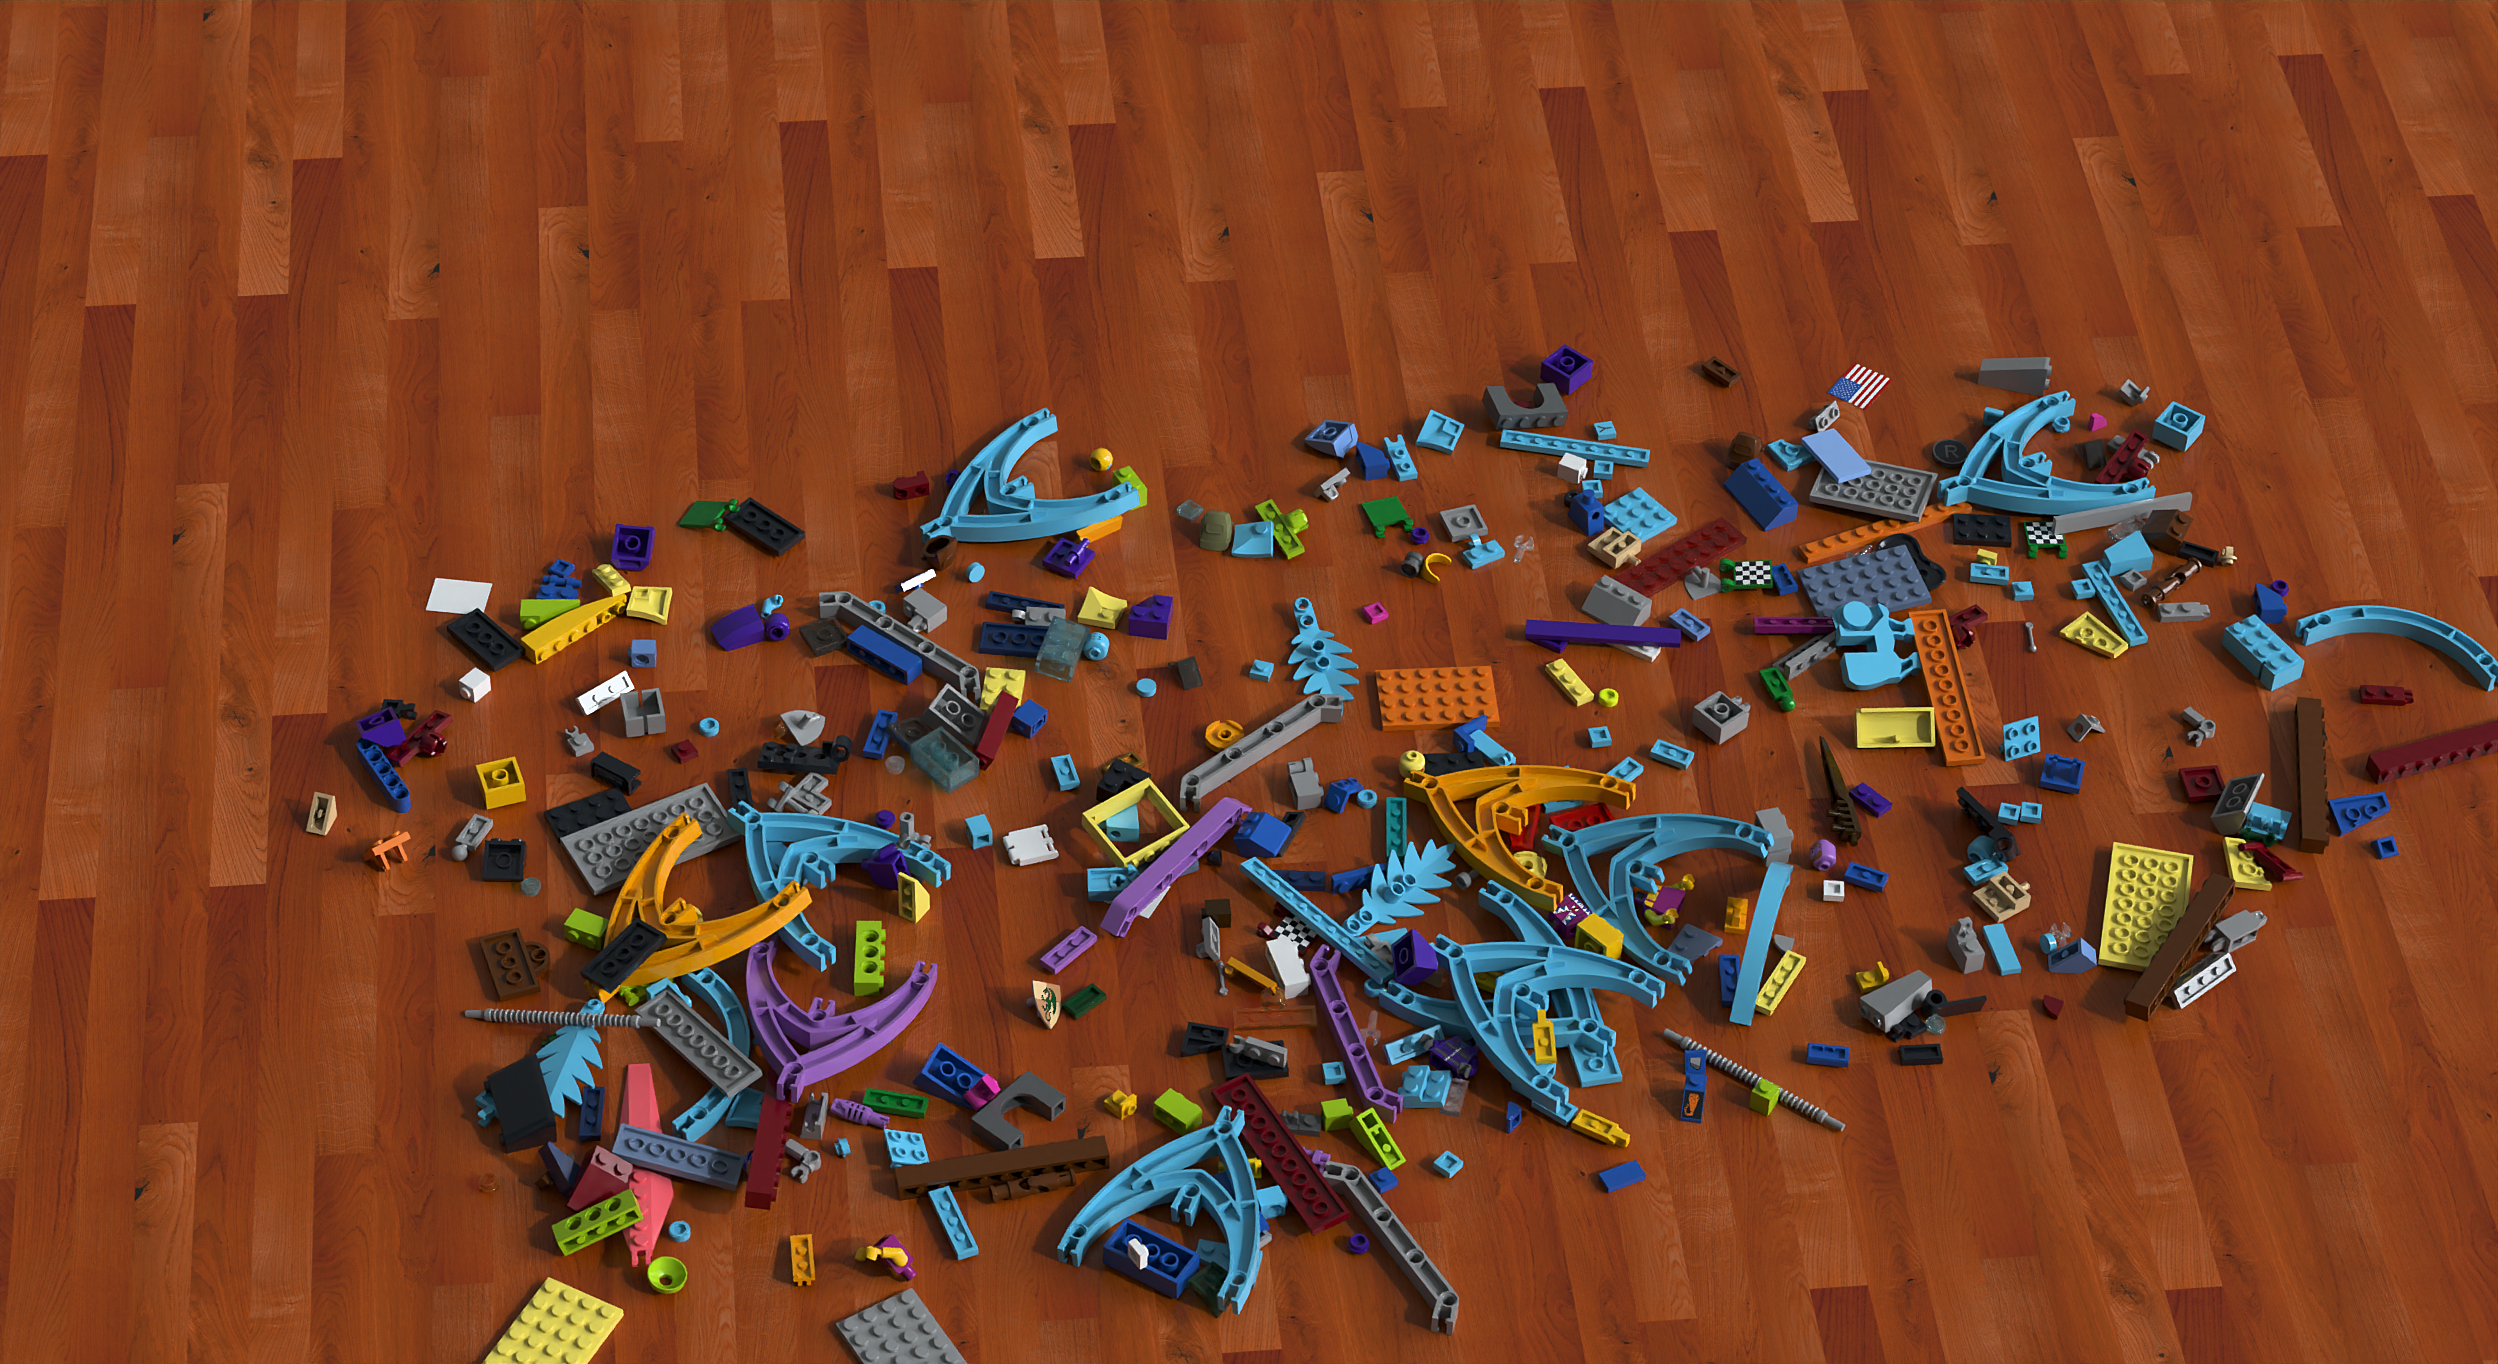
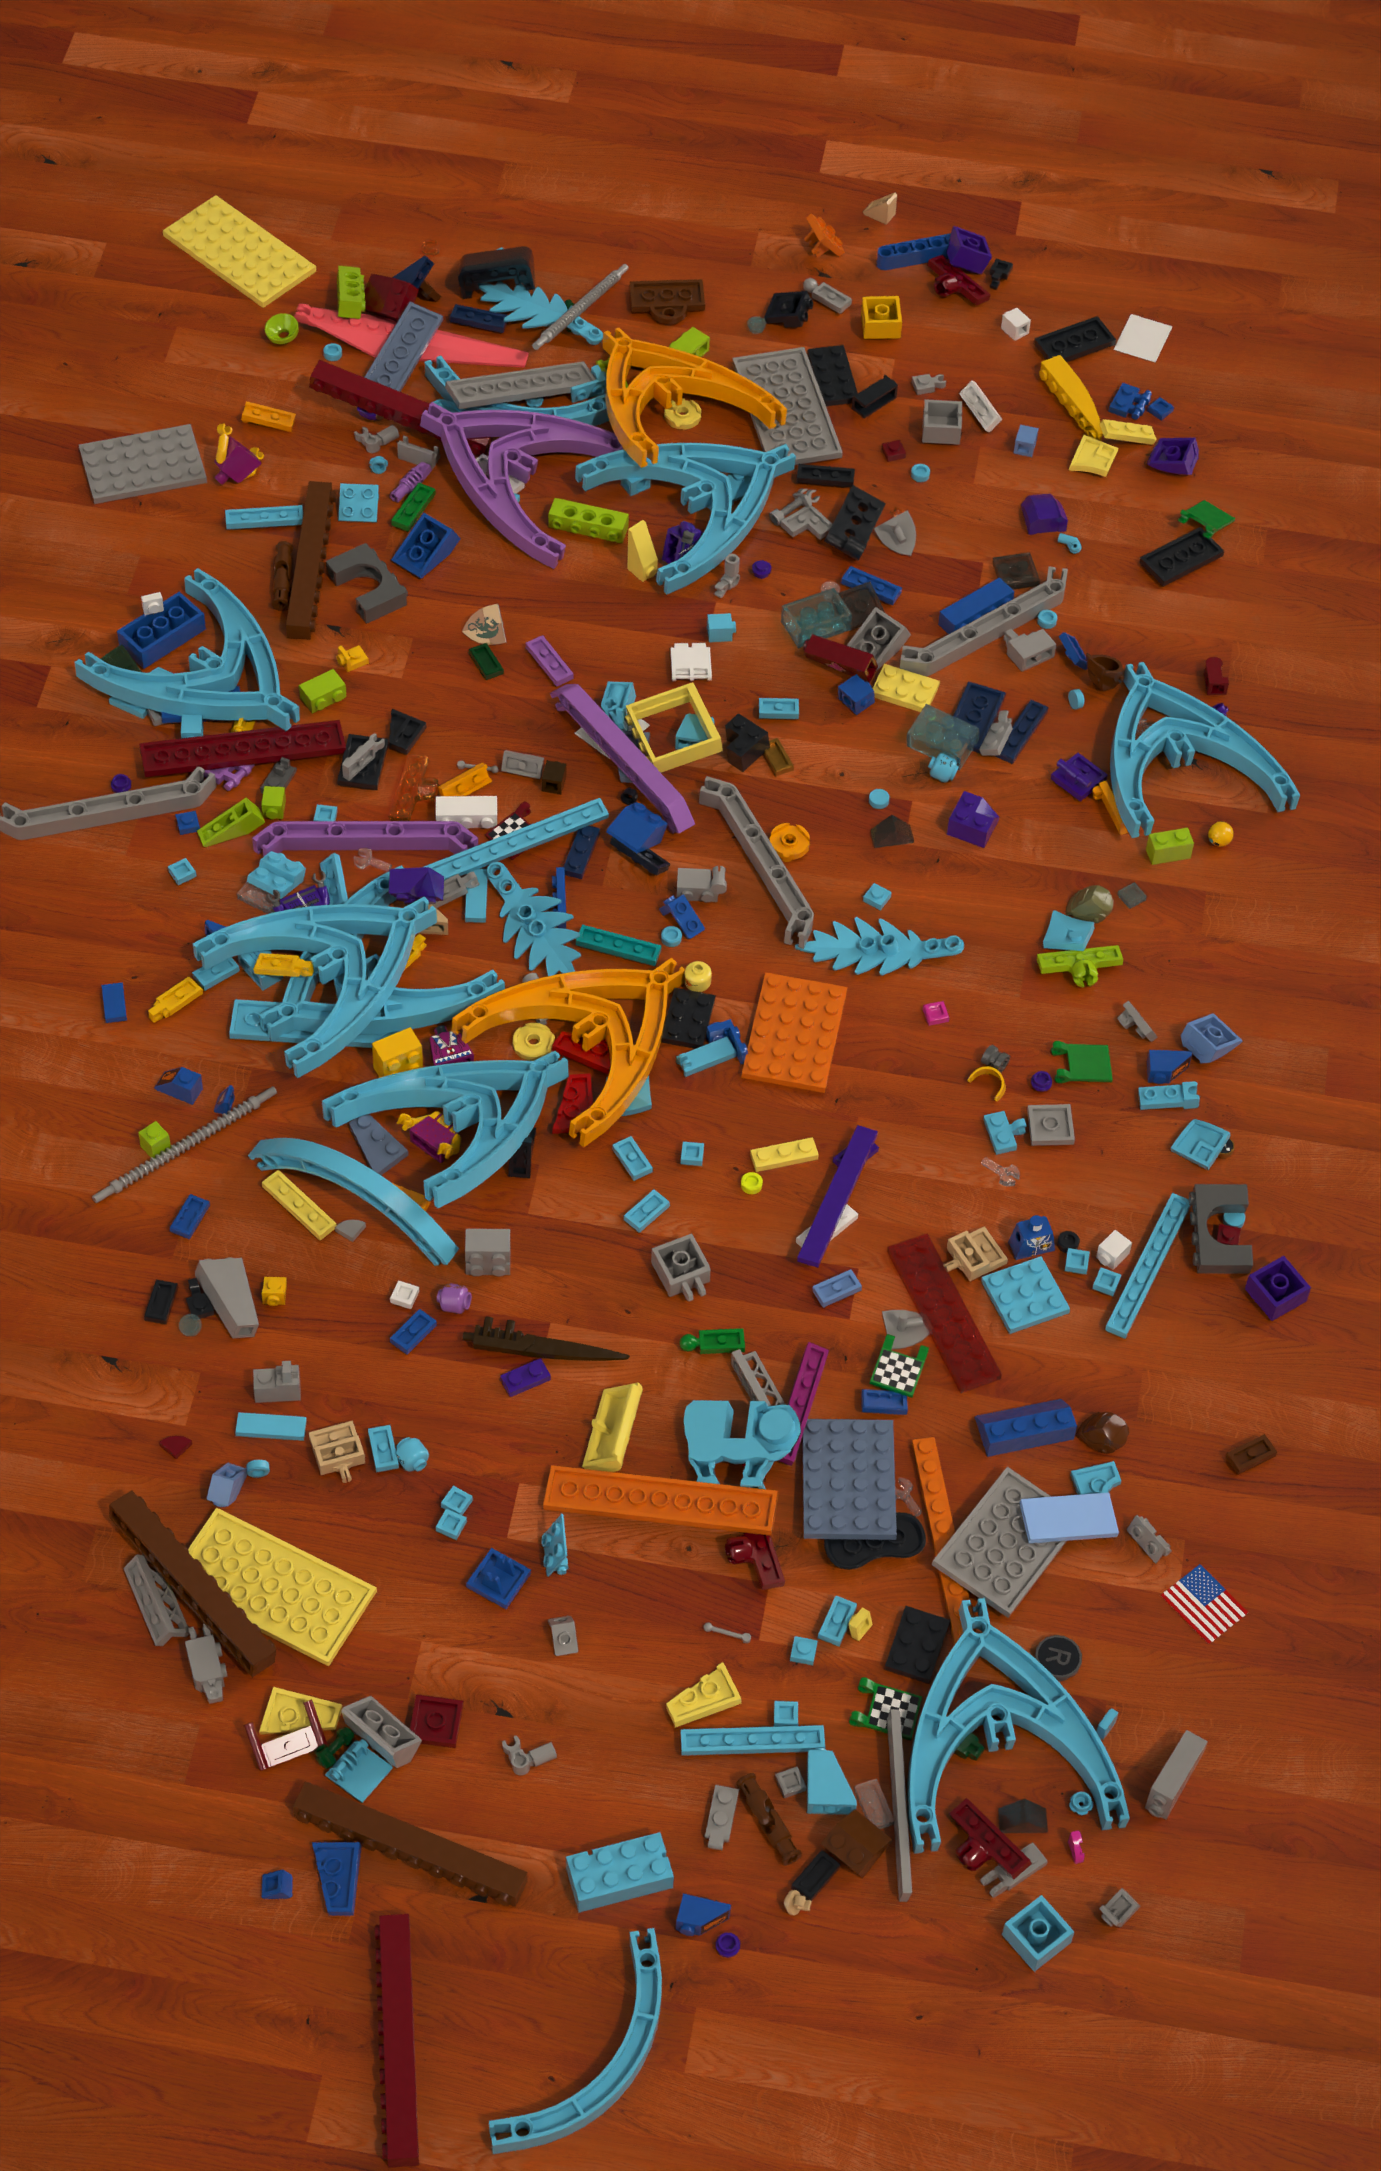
camera: 105 degrees right, 10 degrees up
lime slope [520,599,580,630] -> none
black plate [580,918,668,994] -> none
dark purple head [764,613,790,641] -> none
dark pink plate [963,1073,1001,1112] -> none
light yellow plate [1078,587,1127,629] -> none
light grey slope [1581,575,1652,626] -> none
medium azure tile [1593,421,1616,440] -> none
black door [1920,990,1987,1019] -> none
black hinge [1956,786,2021,862] -> none
clear bar [2050,922,2071,948] -> none
dark red hinge [2359,685,2414,706] -> none

